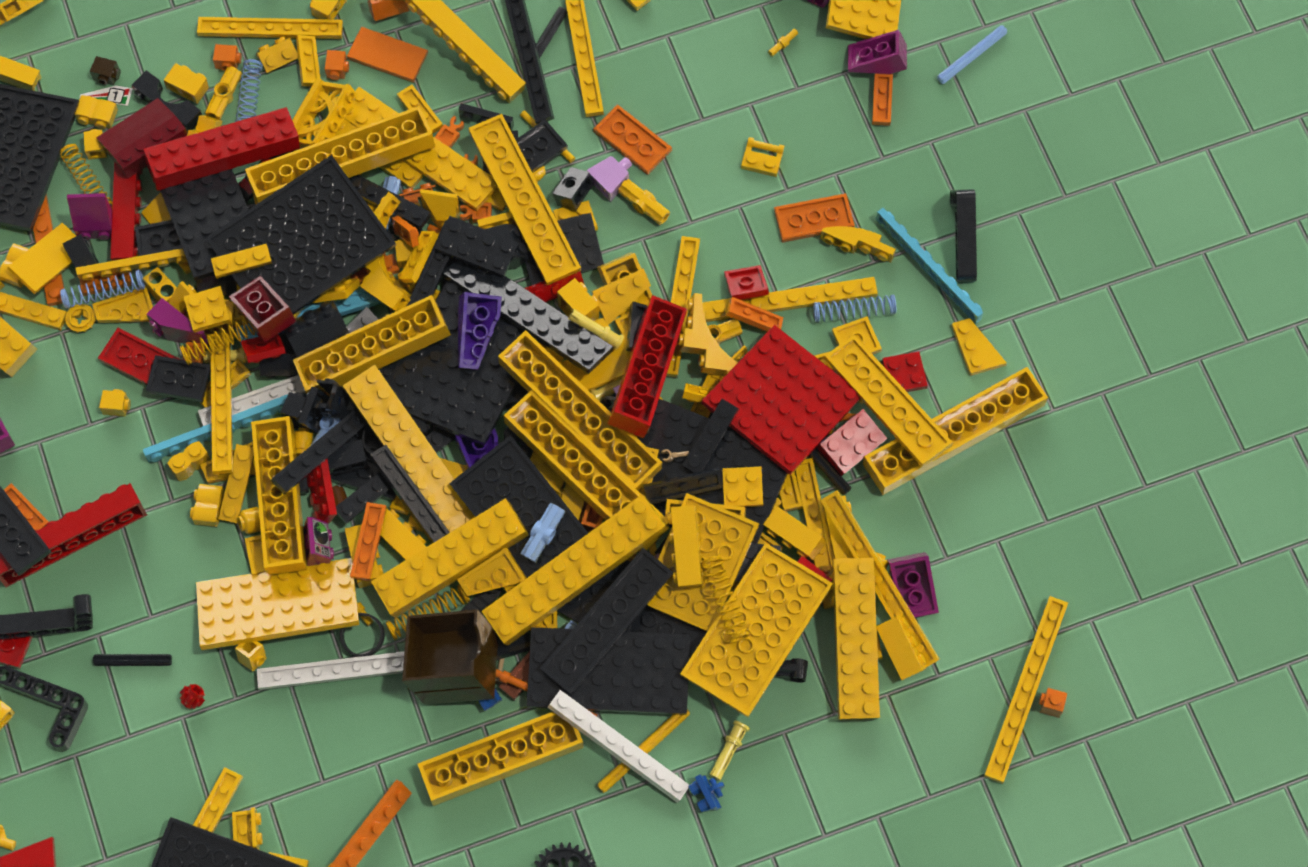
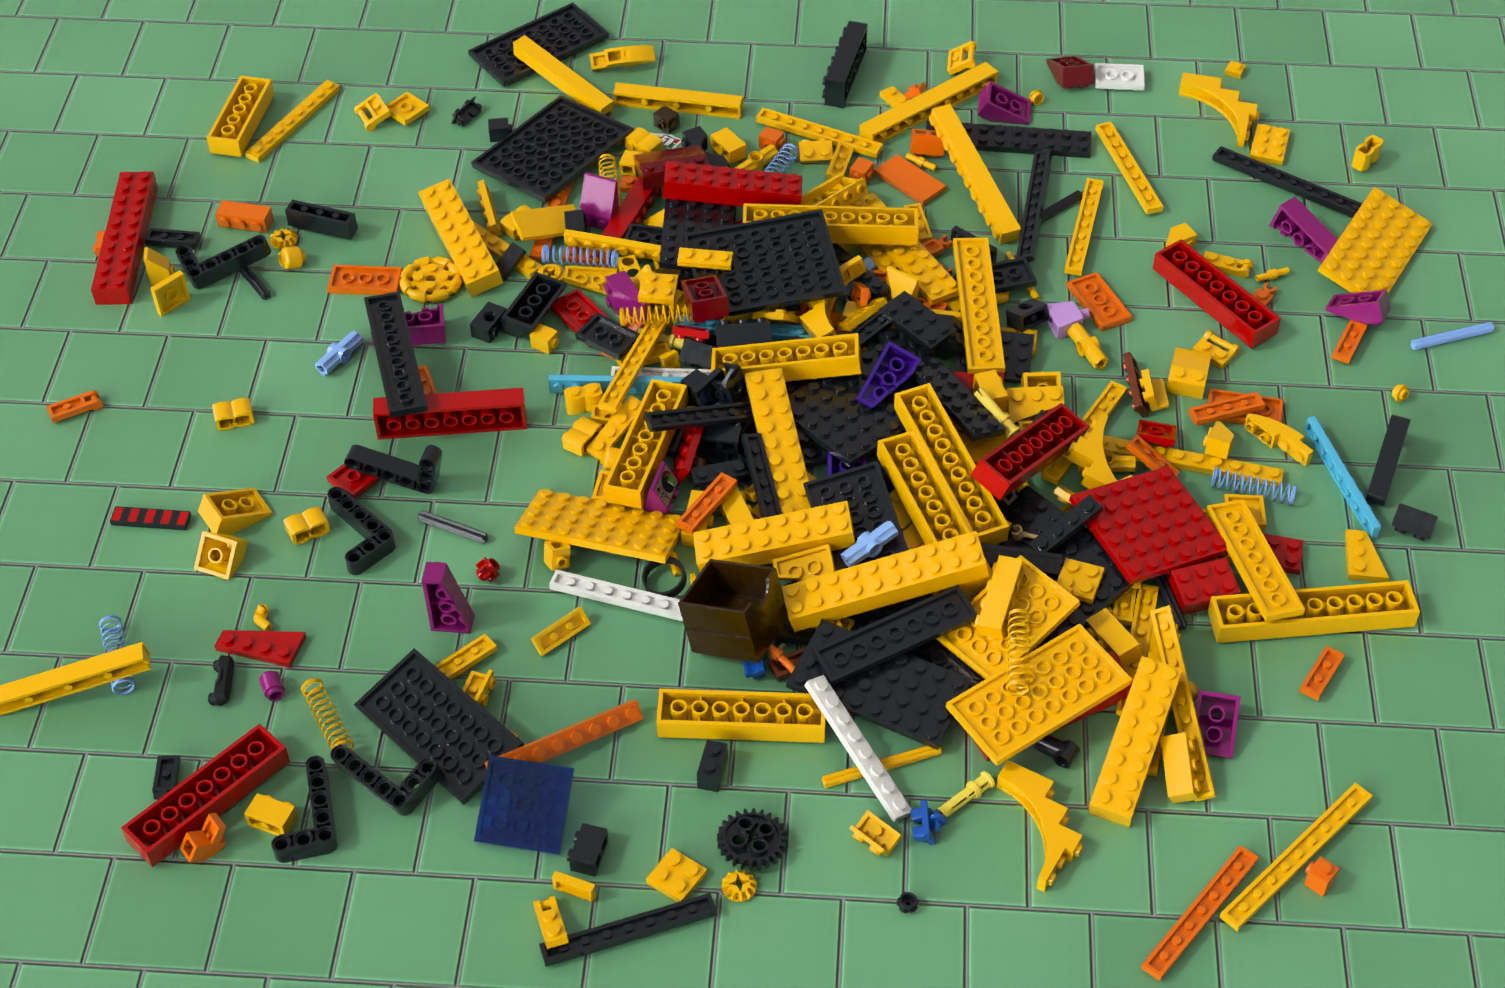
camera: 25 degrees right, 20 degrees down
none -> magenta wedge [422,562,475,634]
none -> black brick [470,302,507,343]
none -> black tile [496,242,527,280]
none -> black slope [501,272,567,338]
none -> yellow plate [530,607,591,656]
none -> yellow tile [613,82,744,119]
none -> orange plate [620,176,638,193]
none -> yellow plate [659,349,681,368]
none -> black brick [697,740,728,792]
none -> yellow bracket [849,810,903,857]
none -> yellow bar [905,153,937,172]
none -> yellow arch [997,760,1084,892]
none -> copper plate [1122,351,1149,418]
none -> yellow bracket [1139,369,1169,412]
none -> orange plate [1141,845,1259,981]
none -> red brick [1152,239,1281,349]
none -> yellow slope [1166,222,1197,248]
none -> yellow slope [1166,347,1212,399]
none -> orange plate [1188,392,1265,426]
none -> yellow plate [1203,251,1253,278]
none -> yellow slope [1203,421,1234,460]
none -> orange plate [1252,283,1277,307]
none -> orange plate [1299,646,1345,701]
none -> black brick [1391,503,1438,541]
none -> yellow plate [1392,384,1409,402]

